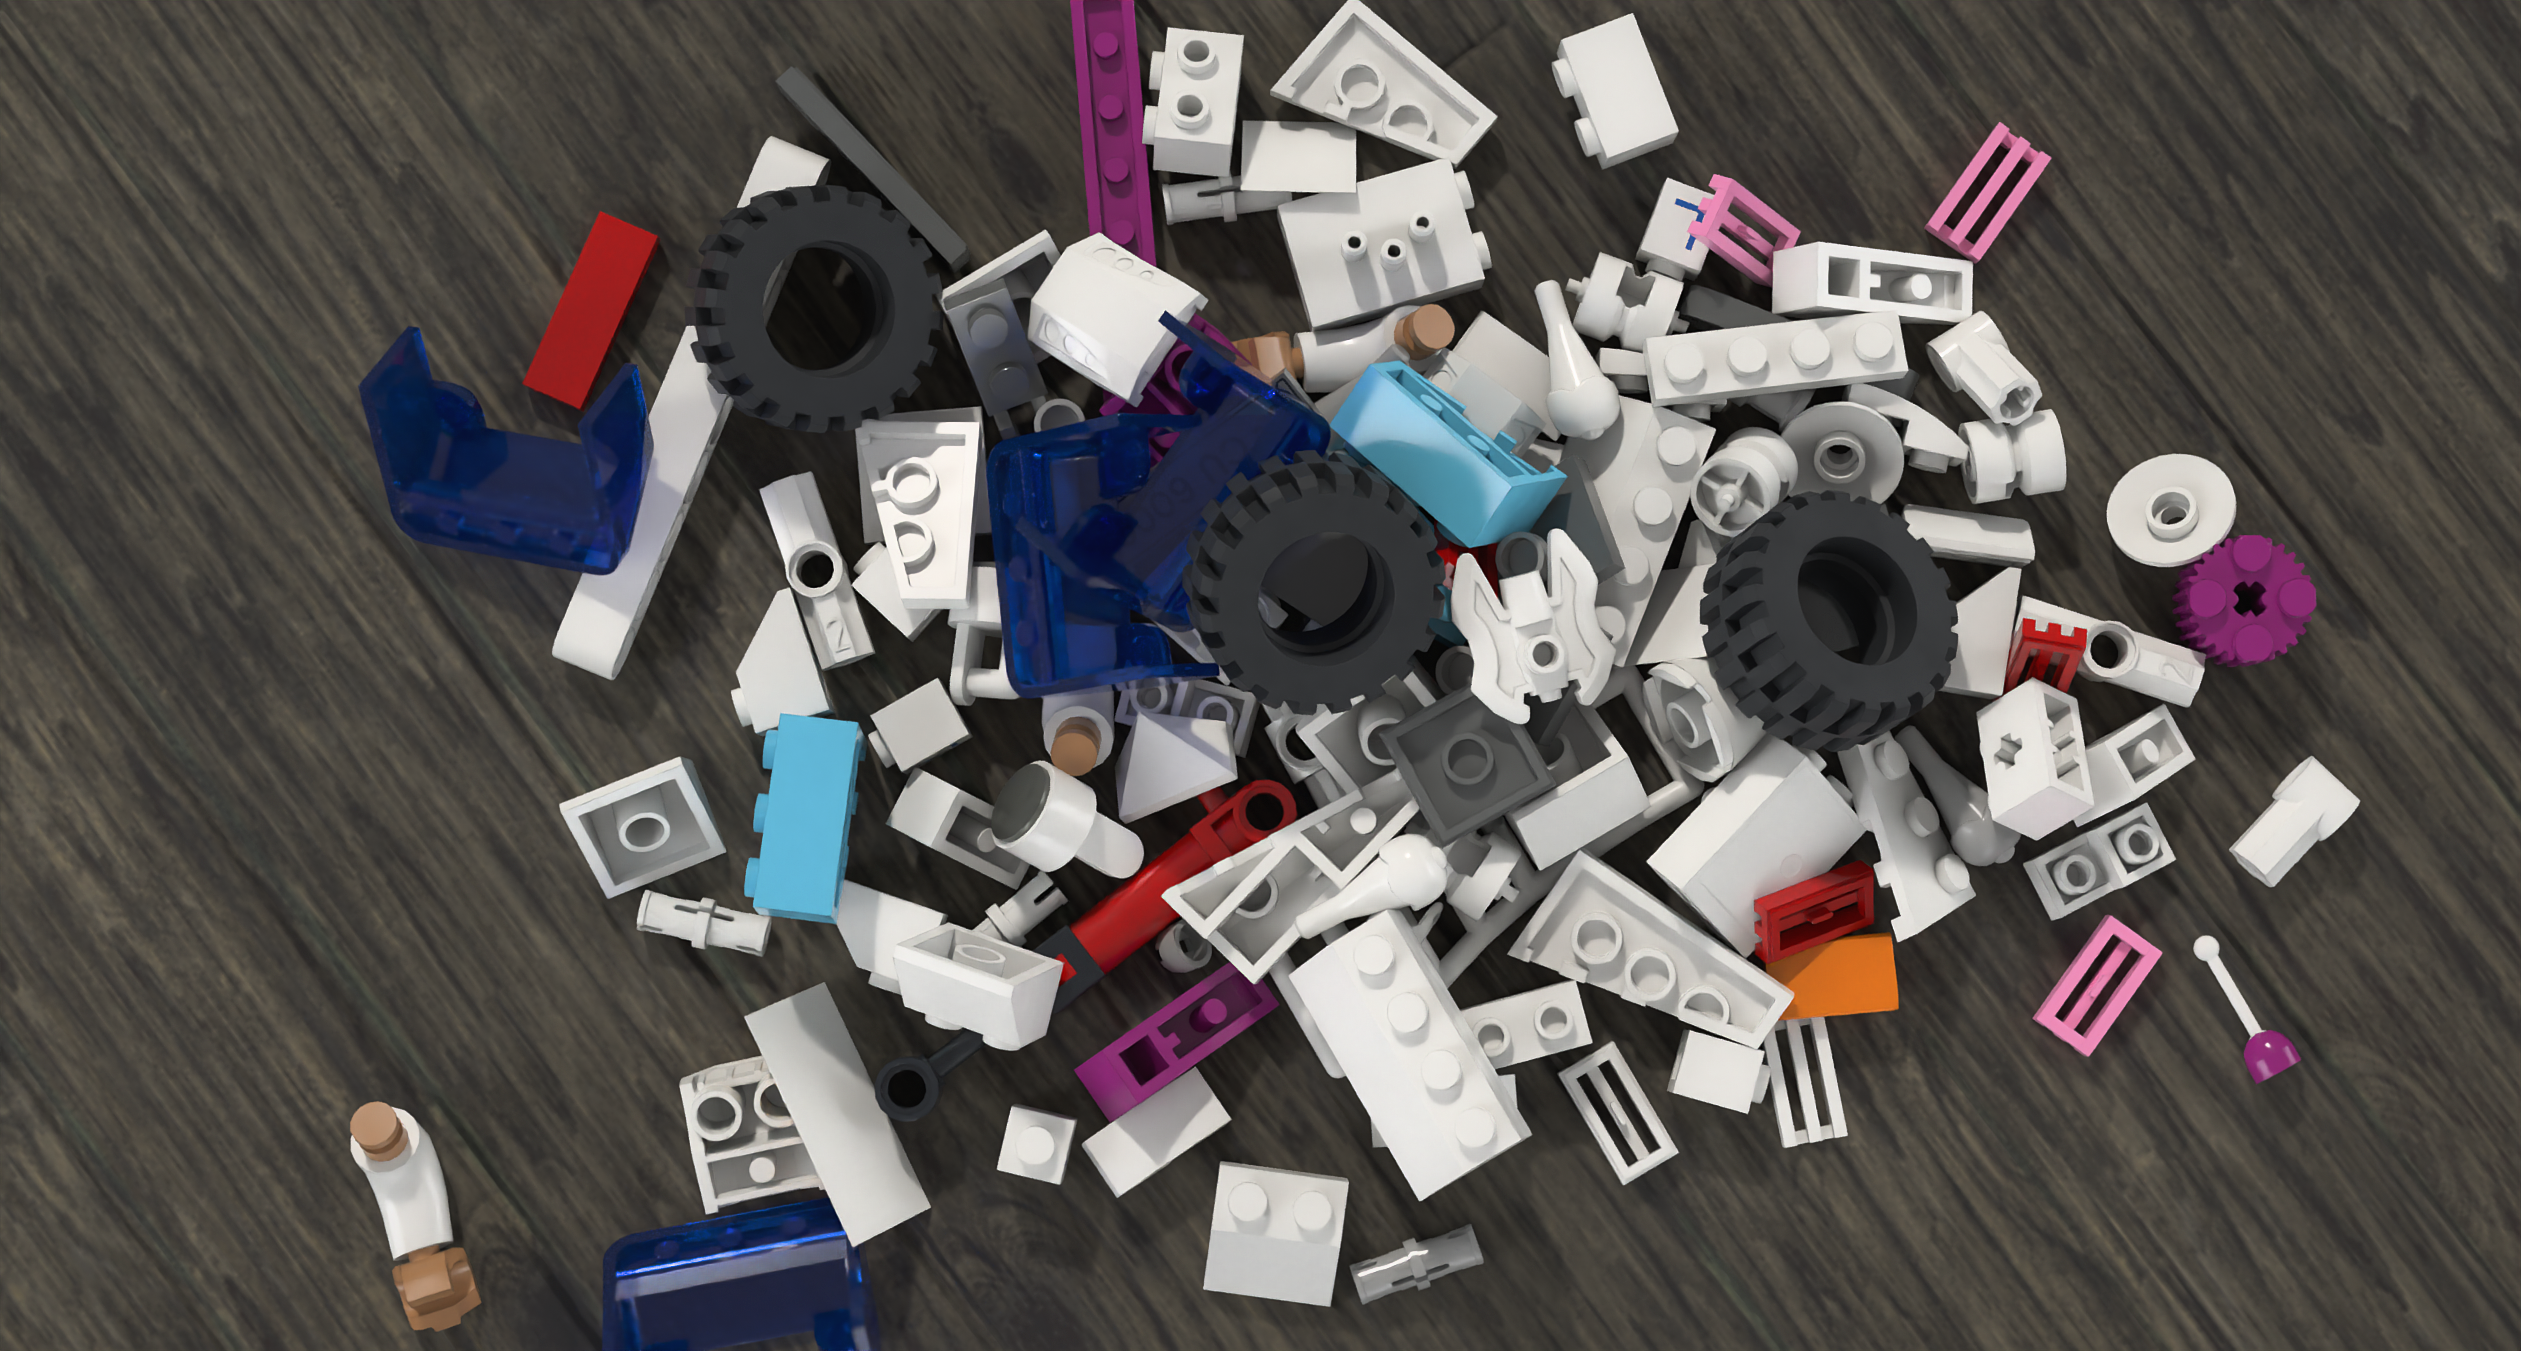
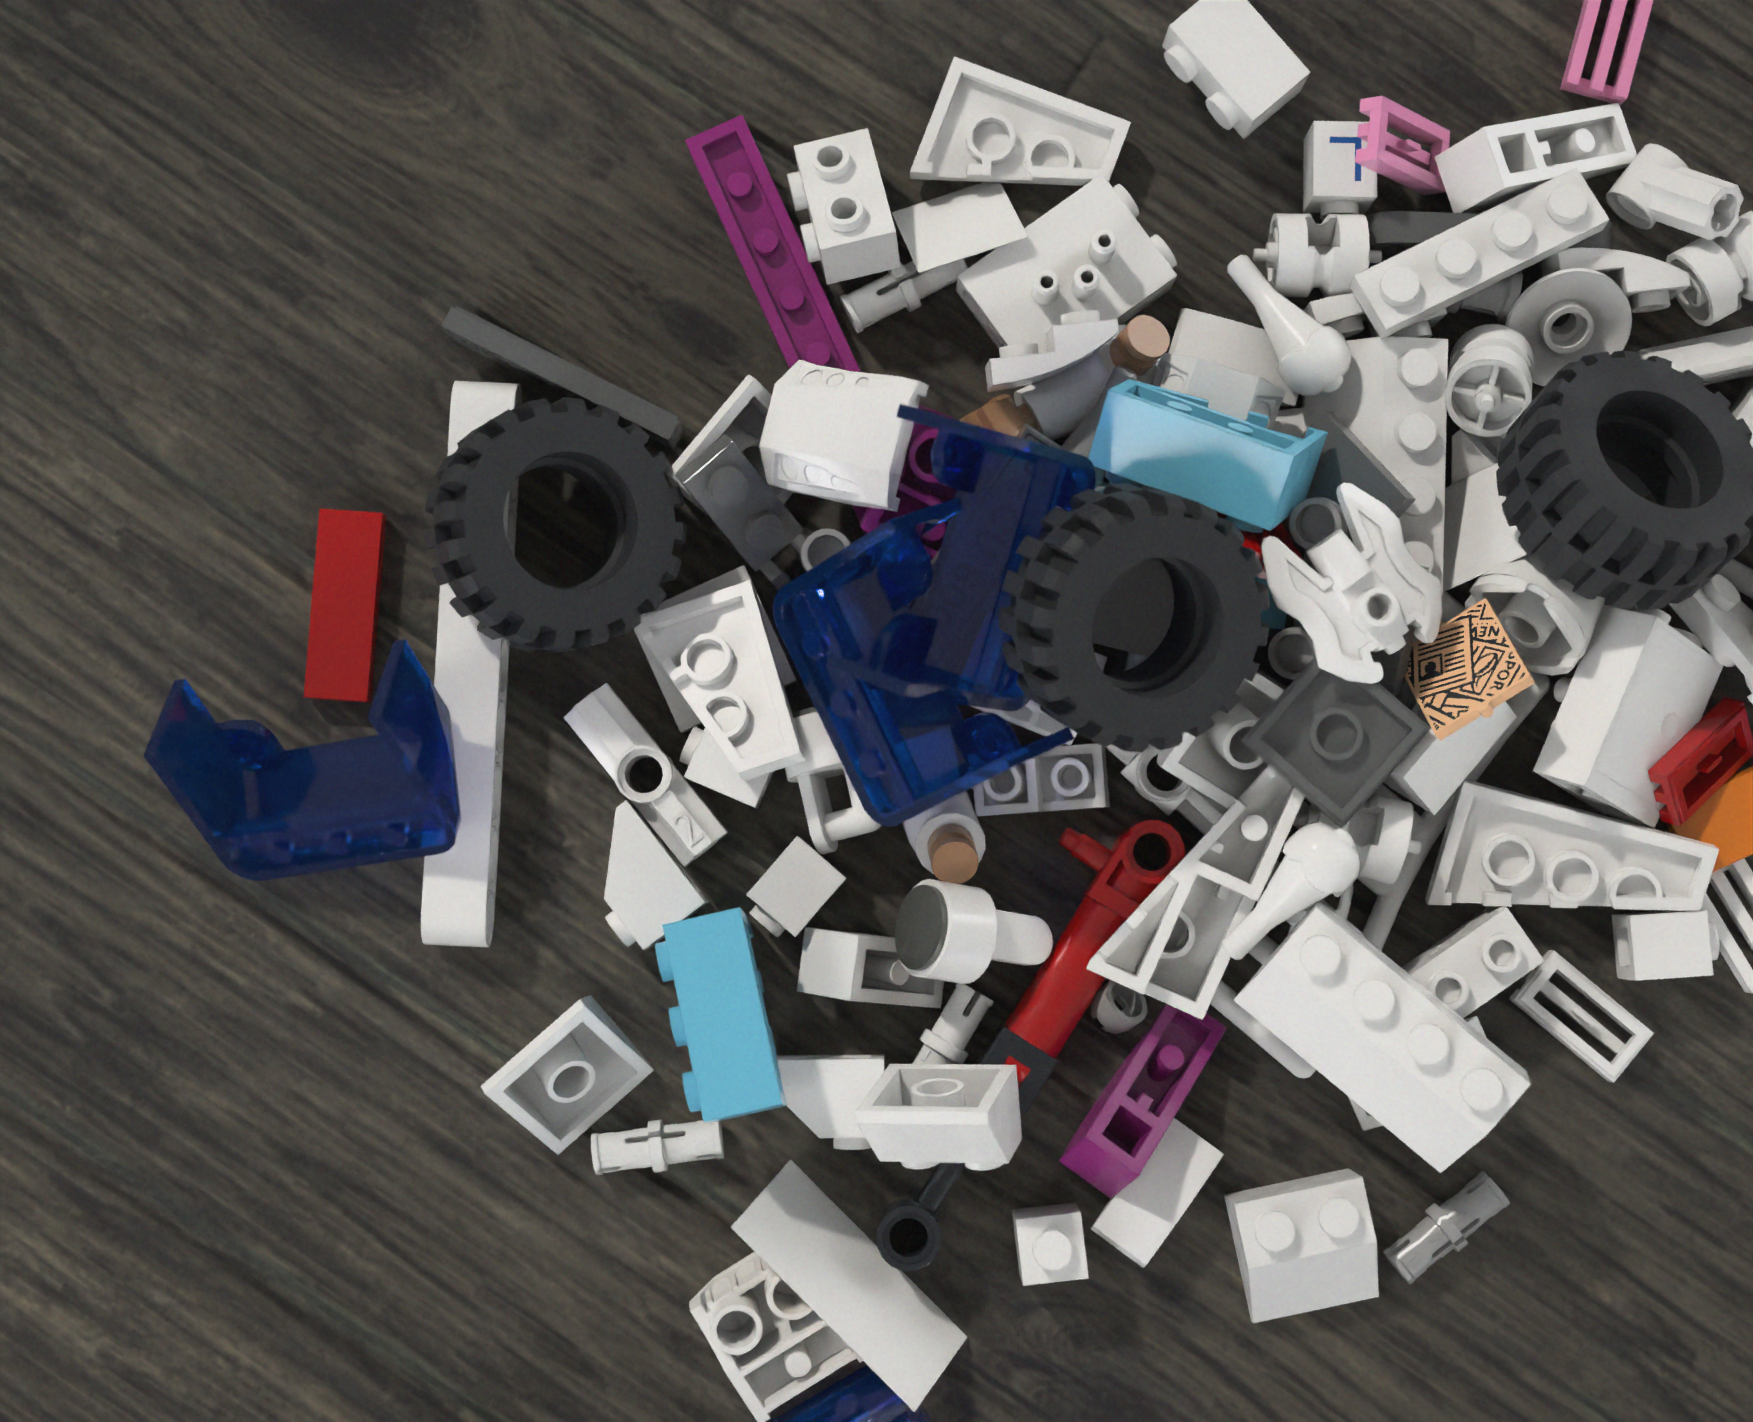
camera: 15 degrees left, 0 degrees up
white slope [1115,712,1238,824] -> none
none -> white slope [985,310,1119,392]
none -> light nougat piece [1404,598,1536,741]

